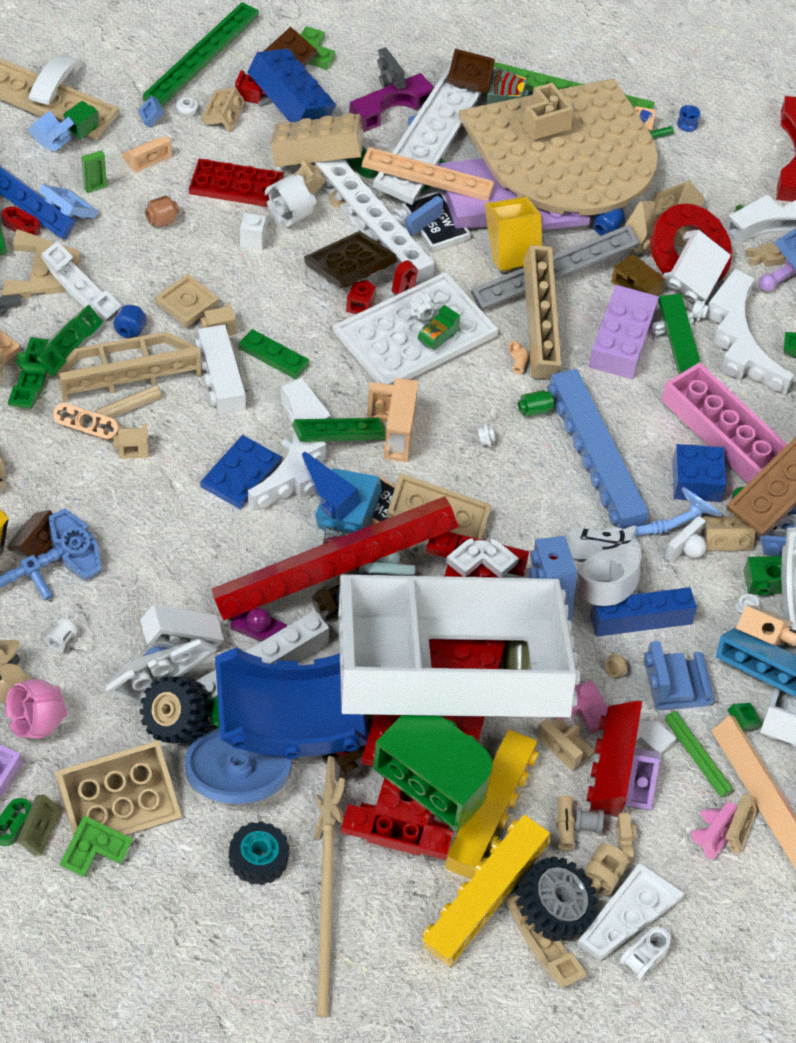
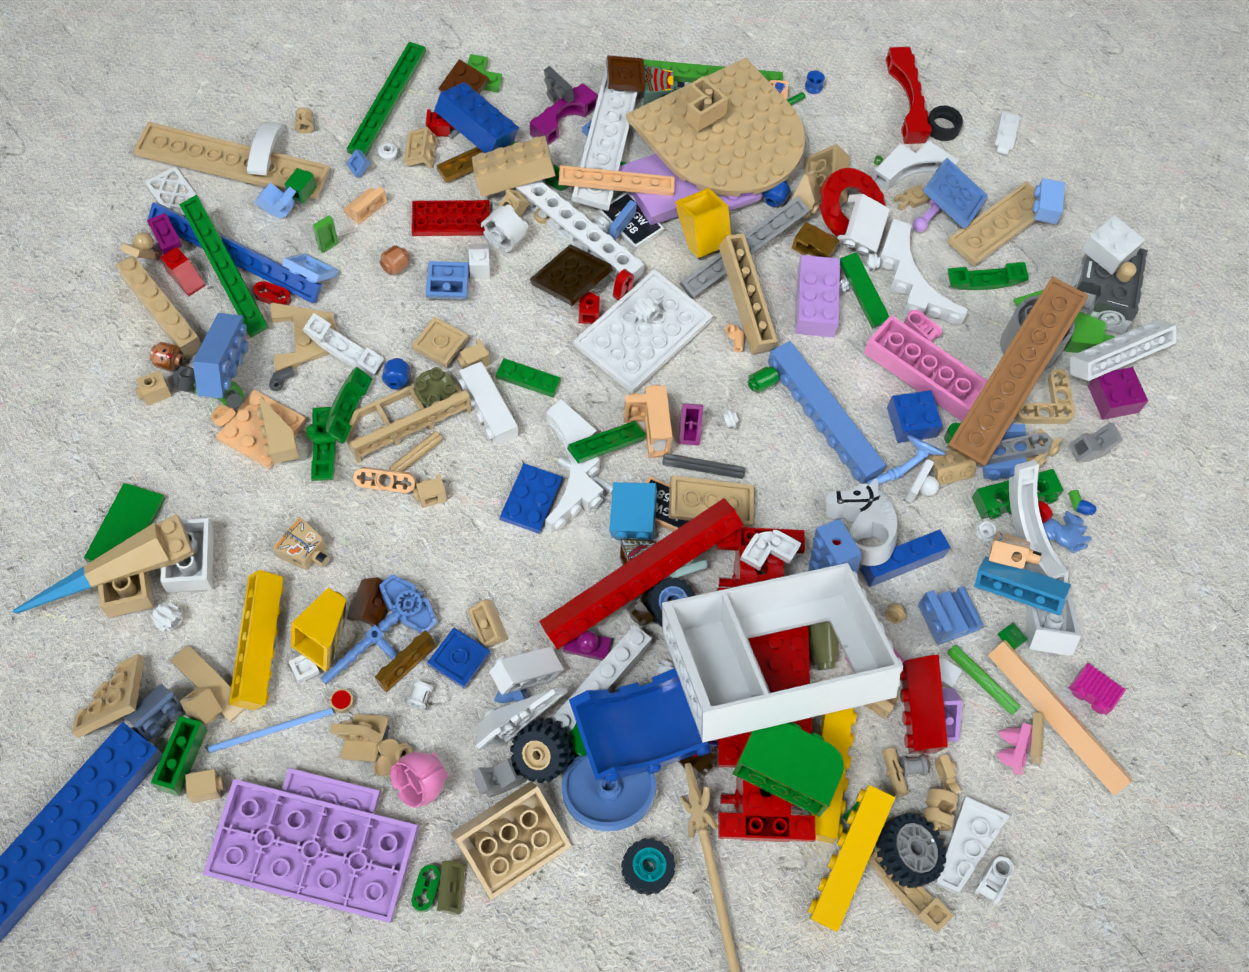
camera: 15 degrees left, 10 degrees up
bright green plate [59,815,133,877] -> none
blue slope [302,451,361,522] -> none
green leg [418,305,460,350] -> none
none -> tan bush [295,107,314,133]
none -> pearl gold plate [374,630,436,693]
none -> olive dish [414,367,456,406]
none -> medium blue brick [426,261,469,299]
none -> blue plate [427,627,491,689]
none -> pearl gold plate [436,147,484,183]
none -> tan slope [467,599,508,648]
none -> light grey brick [472,758,529,797]
none -> dark grey axle [662,453,745,479]
none -> magenta slope [679,403,703,445]
none -> bright pink piece [903,310,942,342]

